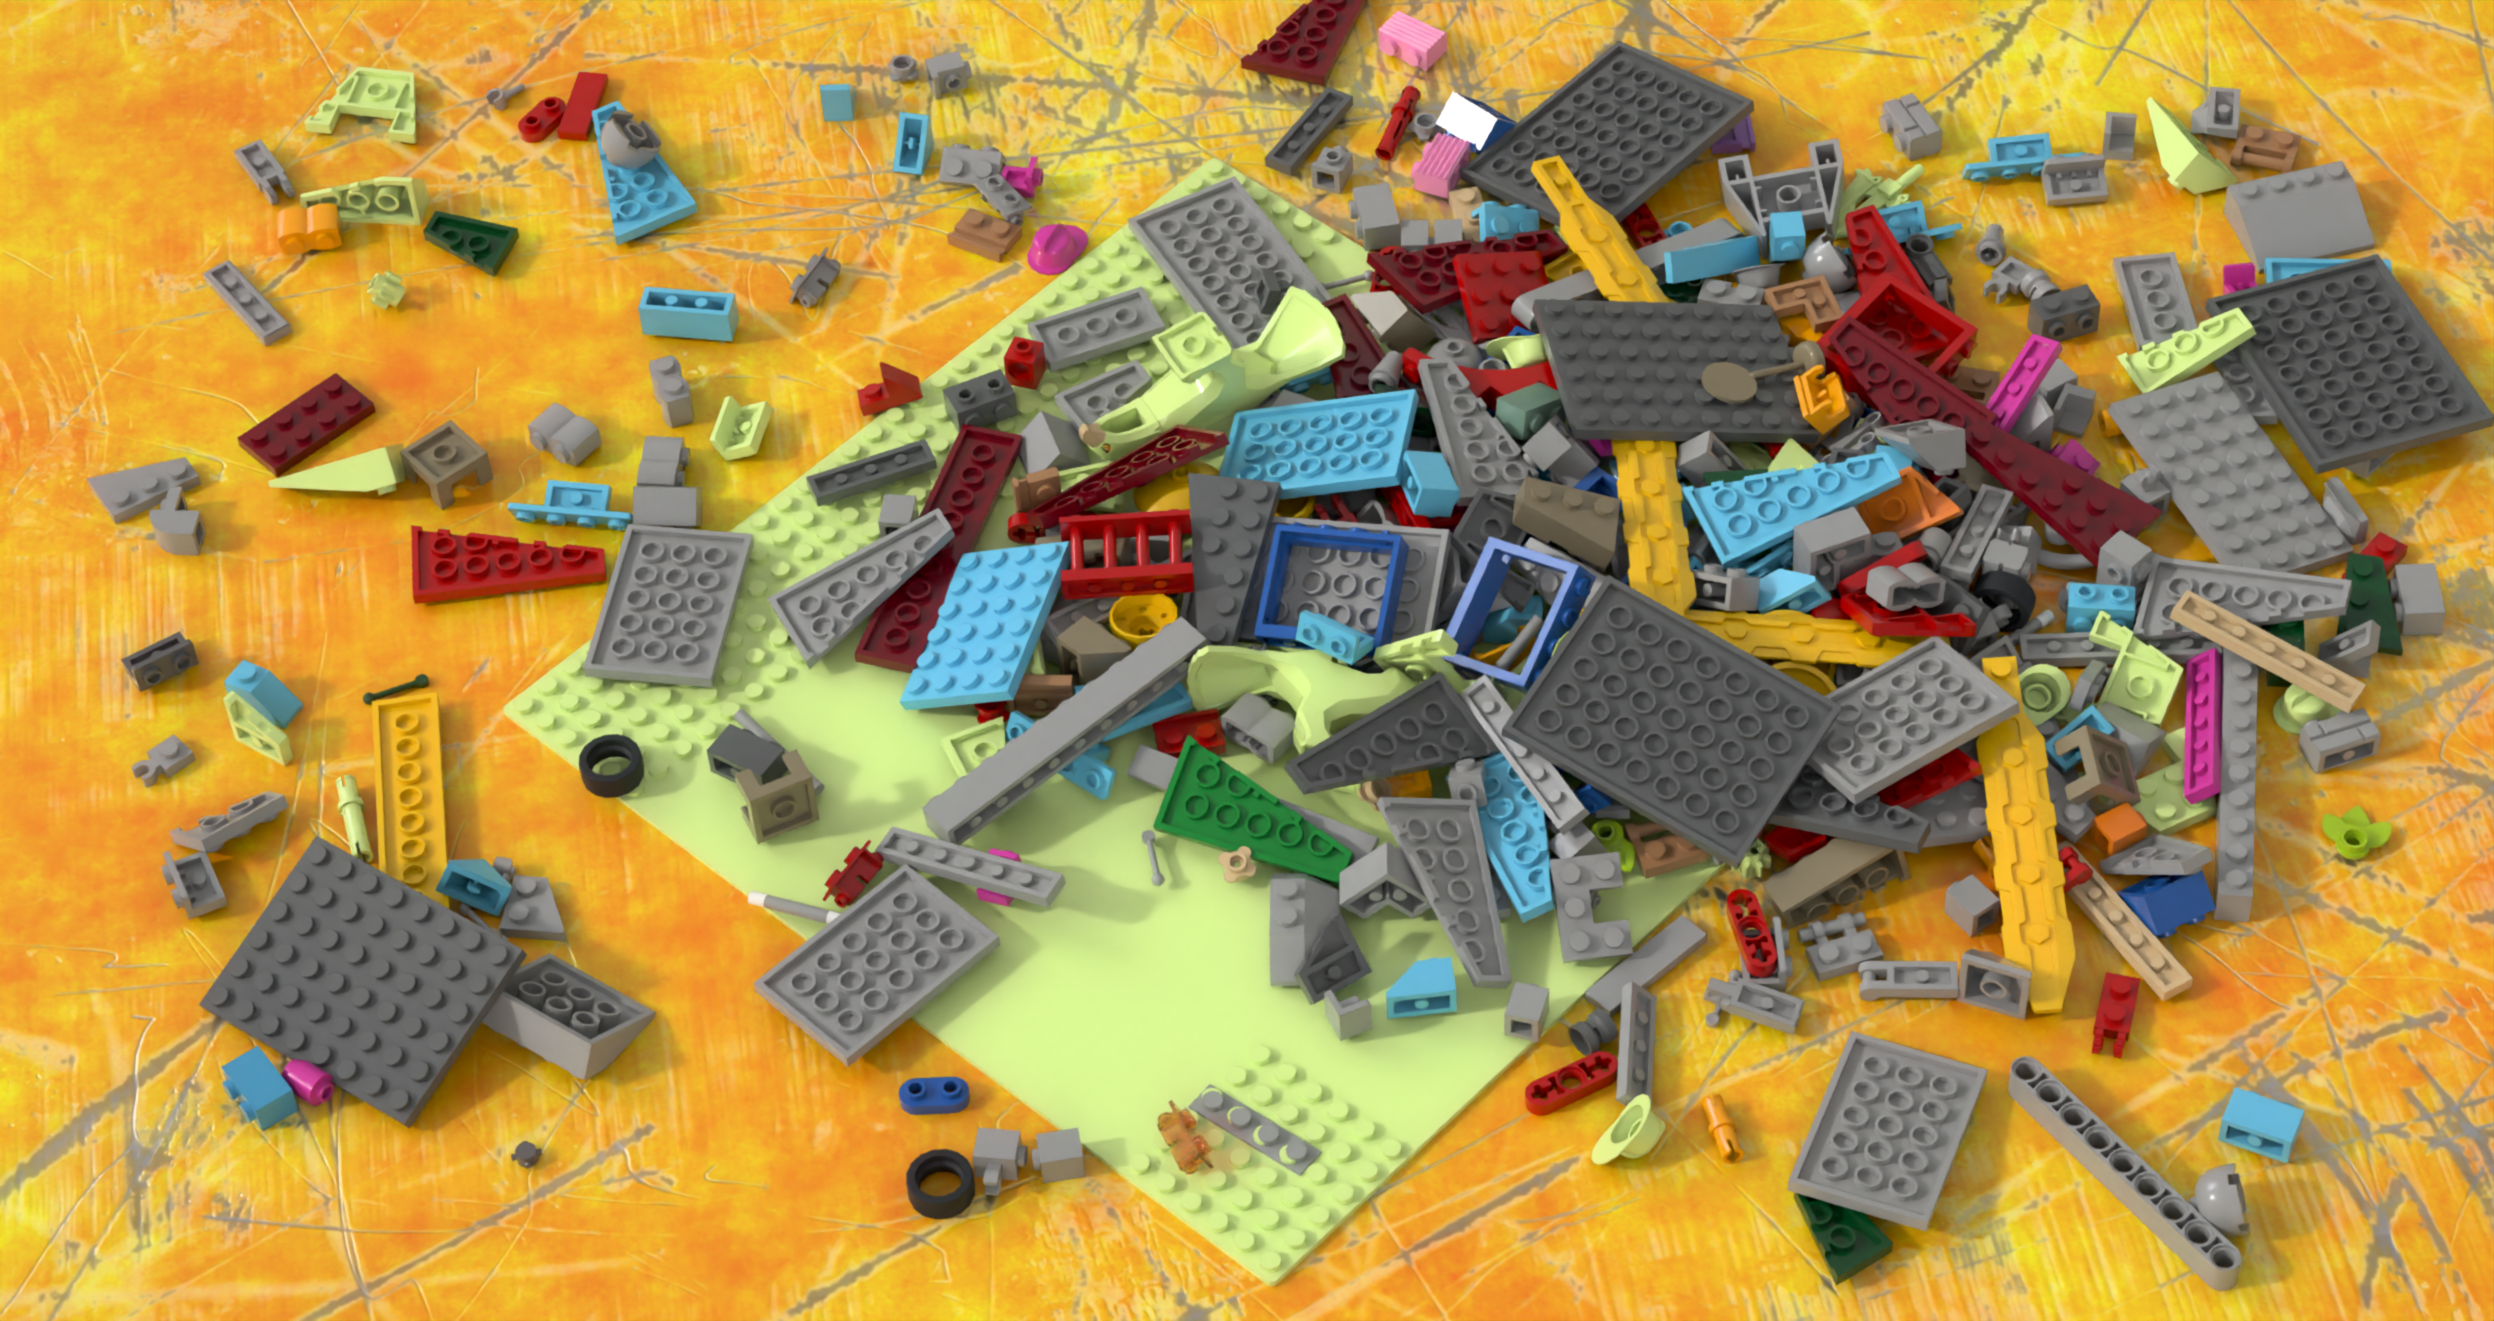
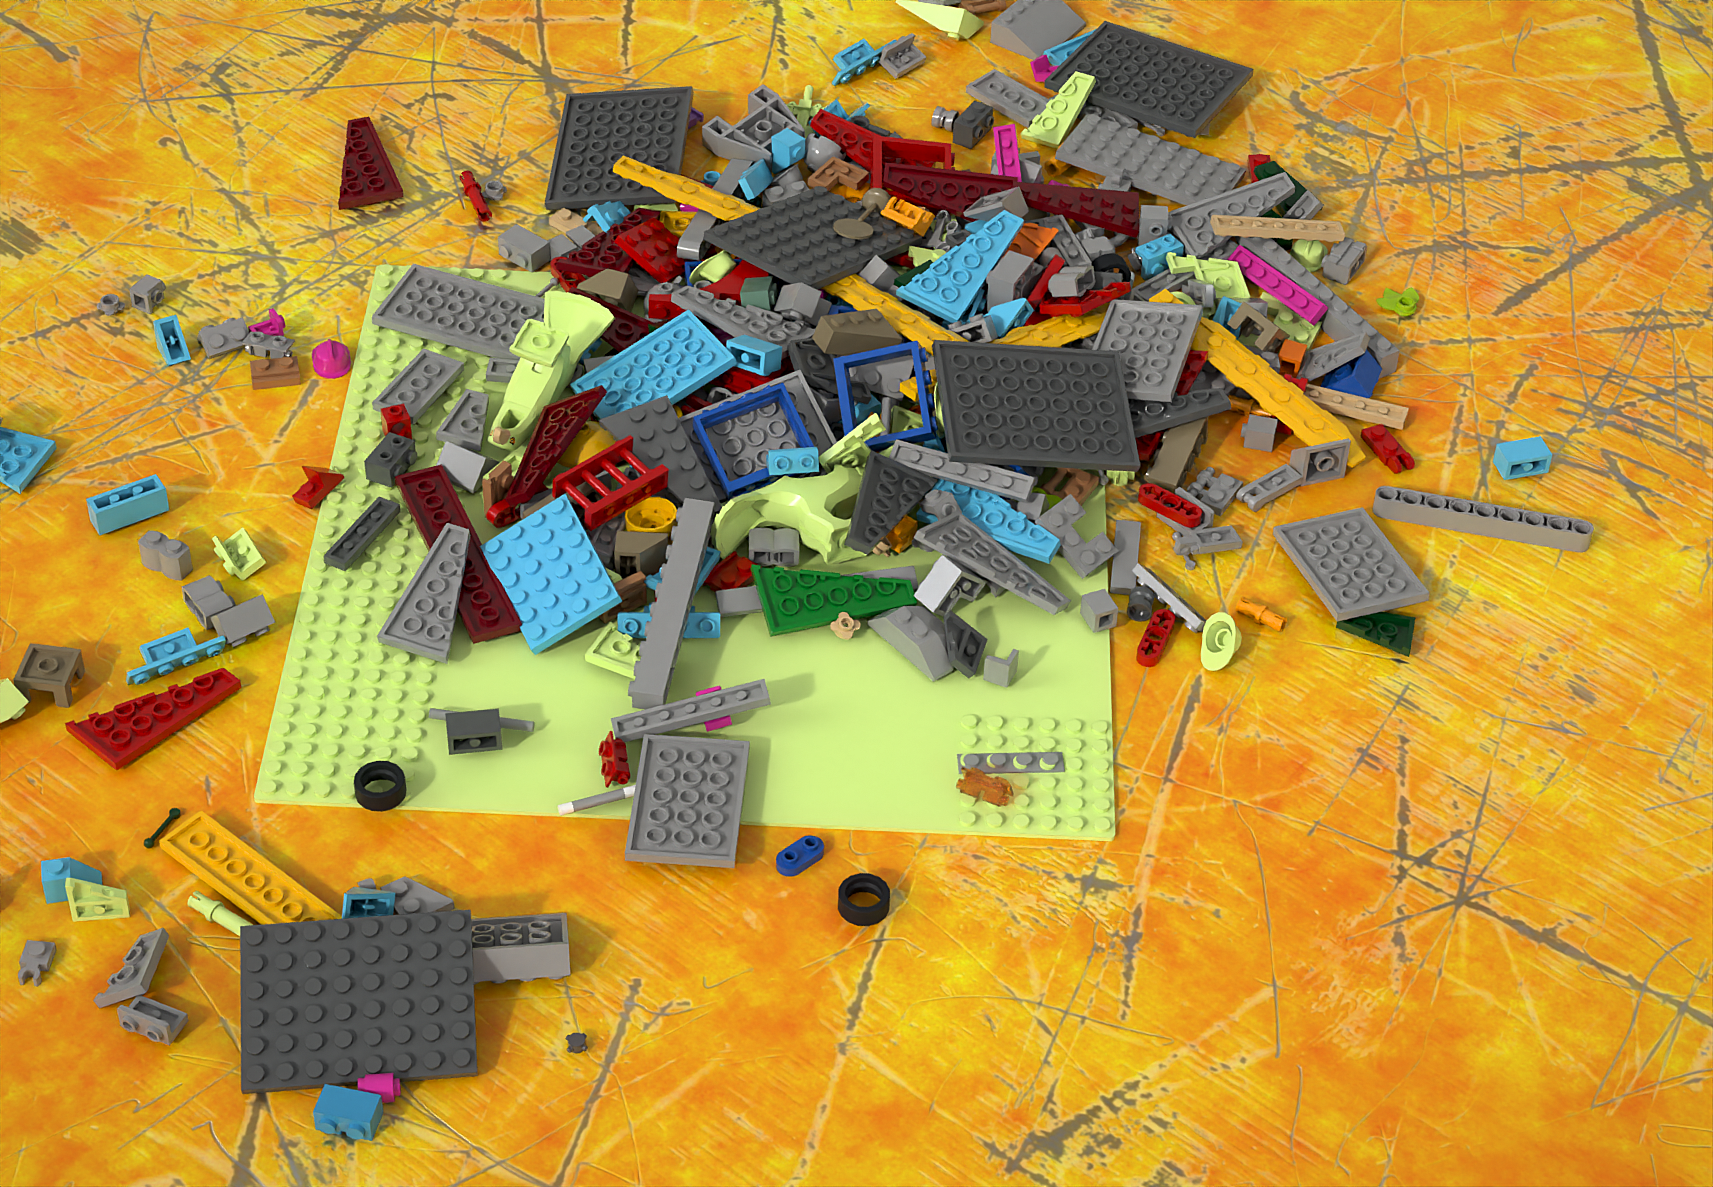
camera: 45 degrees left, 5 degrees down
light grey brick [528,403,602,466] -> none
light grey plate [583,524,754,687] -> none
dark tan panel [734,749,819,844] -> none
light grey hinge [789,247,841,307] -> none
medium azure slope [820,84,856,121] -> none
light grey brick [878,494,919,538] -> none
light grey brick [973,1127,1028,1196] -> none
red plate [974,701,1010,724] -> none
light grey brick [1031,1128,1085,1184] -> none
light grey hinge [1142,830,1165,886] -> none
dark grey tile [1253,270,1290,314] -> none
dark grey plate [1265,87,1353,176] -> none
light grey brick [1311,146,1353,194] -> none
light grey cone [1368,351,1402,393] -> none
bright pink brick [1378,11,1447,71] -> none
medium azure slope [1386,957,1457,1019] -> none
bright pink brick [1411,132,1471,199] -> none
slope [1436,92,1517,155] -> none
light grey brick [1879,93,1943,161] -> none
light grey cone [1975,224,2006,266] -> none
light grey plate [1983,256,2035,304] -> none
light grey panel [2102,112,2137,161] -> none
light grey cylinder [2189,1163,2250,1237] -> none
light grey slope [2321,476,2369,545] -> none
light grey brick [2387,563,2446,636] -> none

